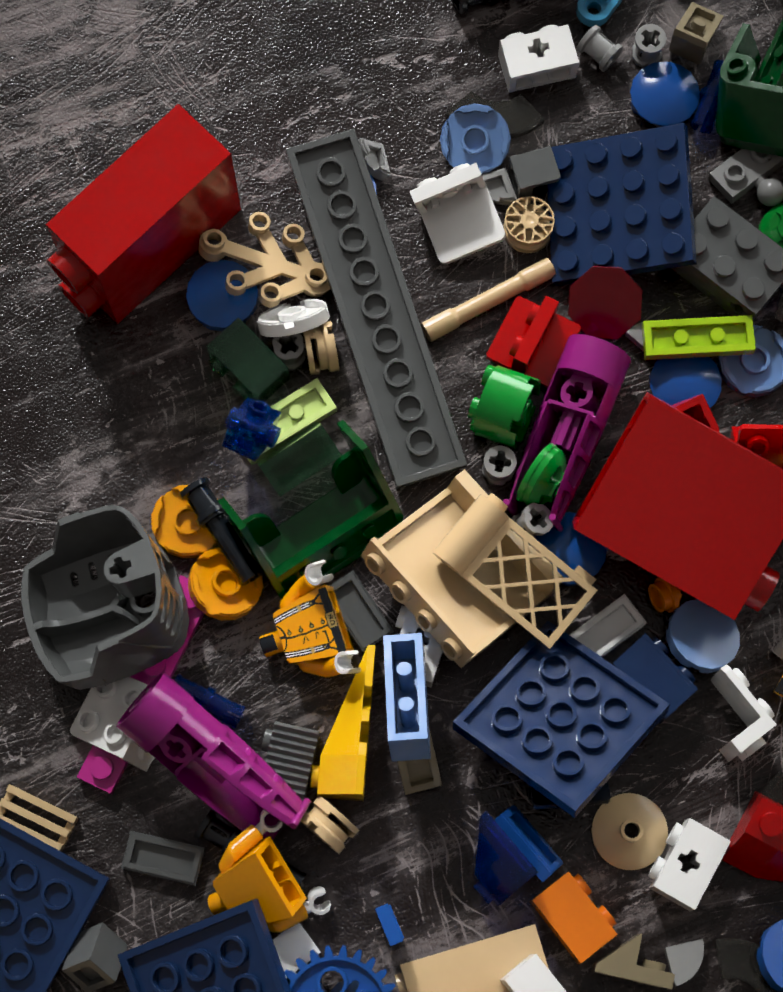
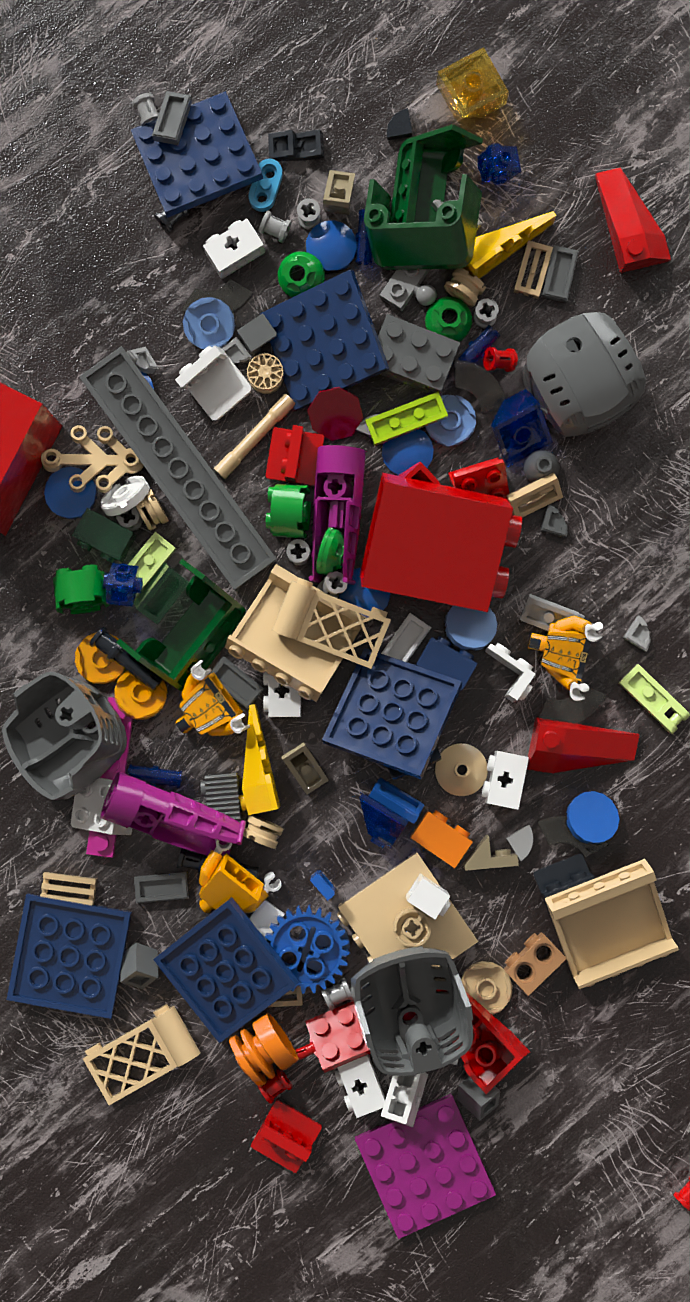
camera: 10 degrees left, 10 degrees up
medium blue brick [383,633,431,762] -> none
orange plate [648,577,682,613] -> none
none -> green brick [53,565,109,614]
none -> green piece [278,252,325,298]

